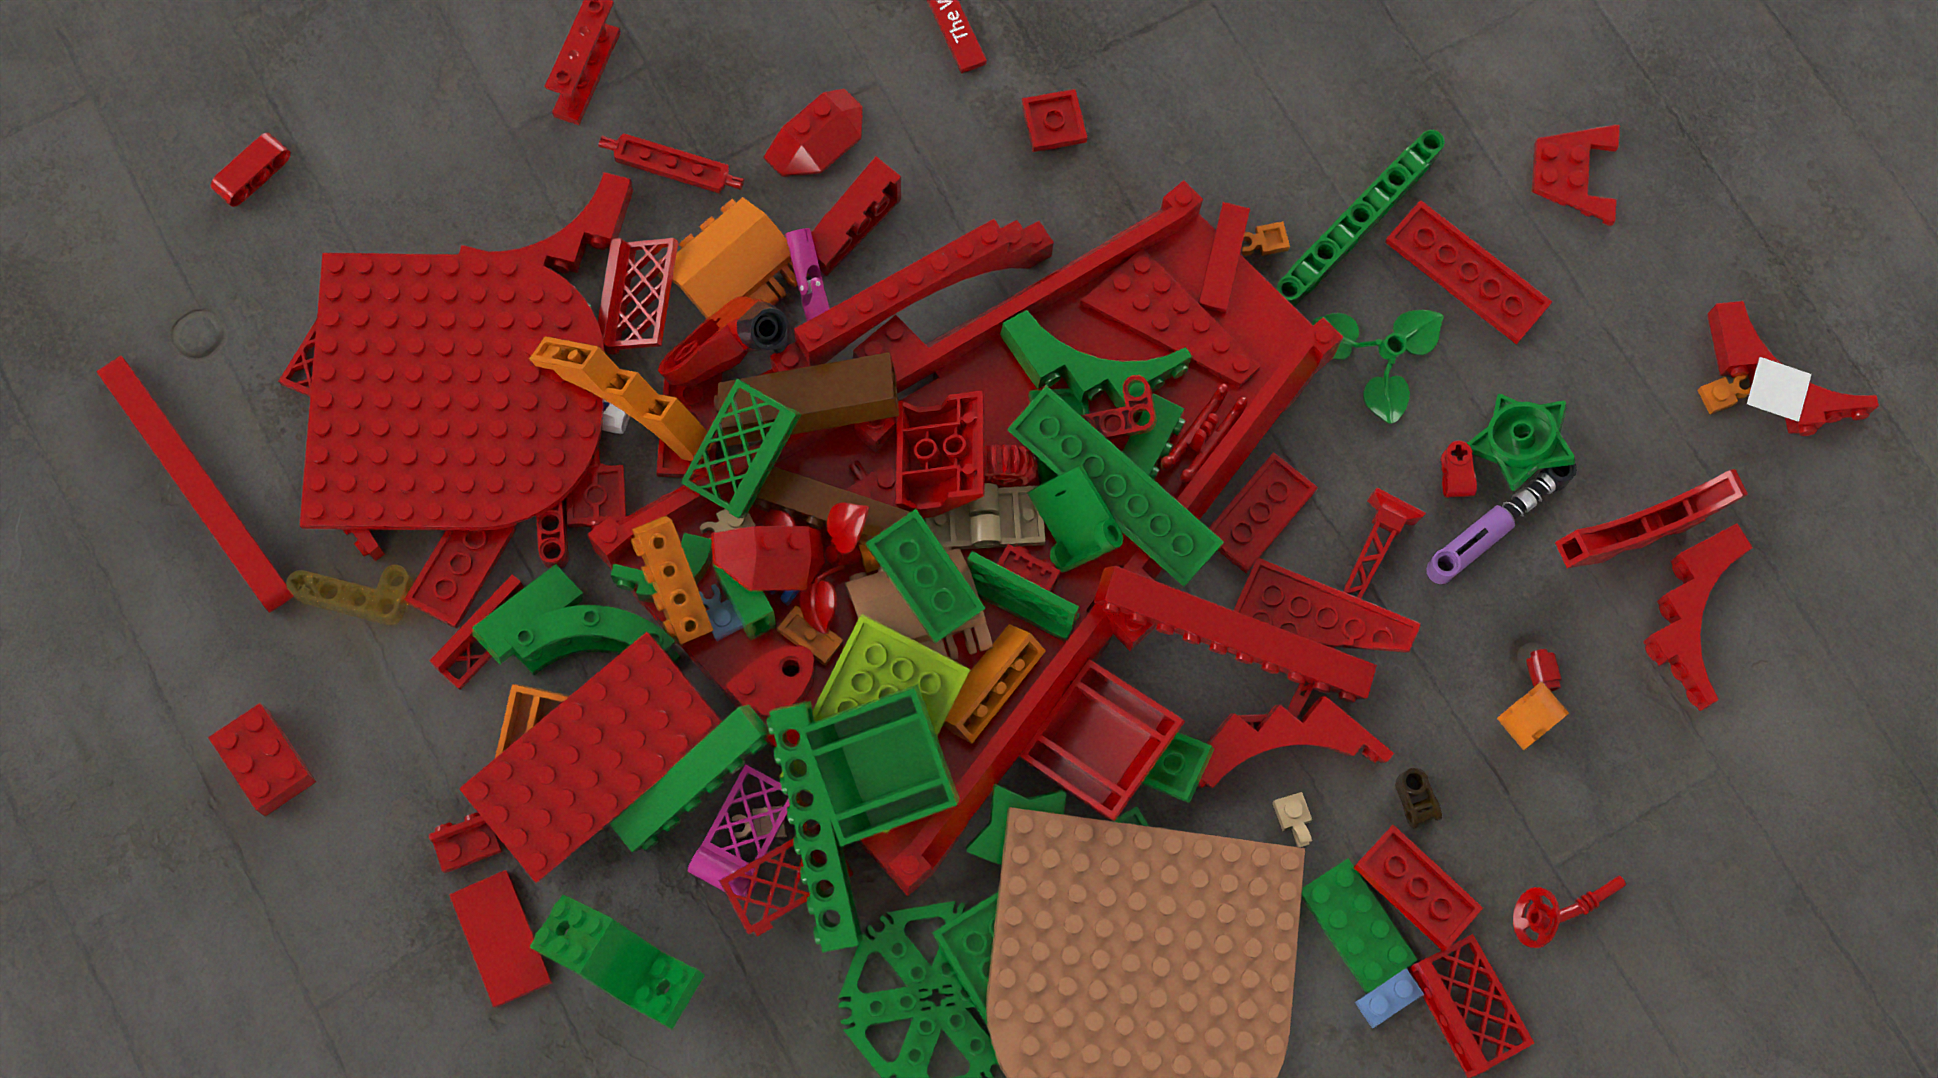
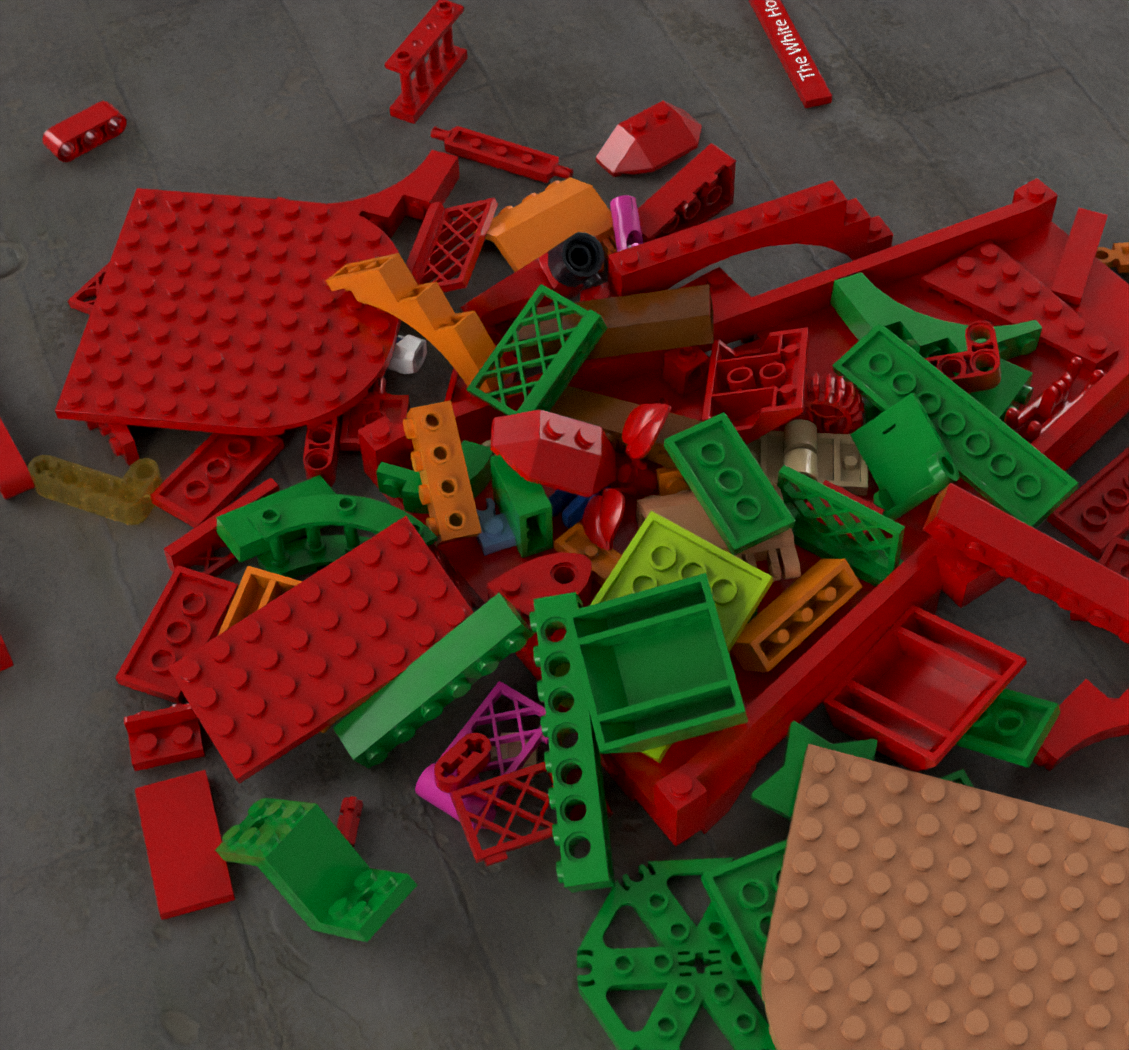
camera: 15 degrees right, 20 degrees down
red plate [1021,89,1087,152] -> none
none -> red plate [115,565,239,704]
none -> red axle [336,796,363,847]
none -> red beam [434,733,491,793]

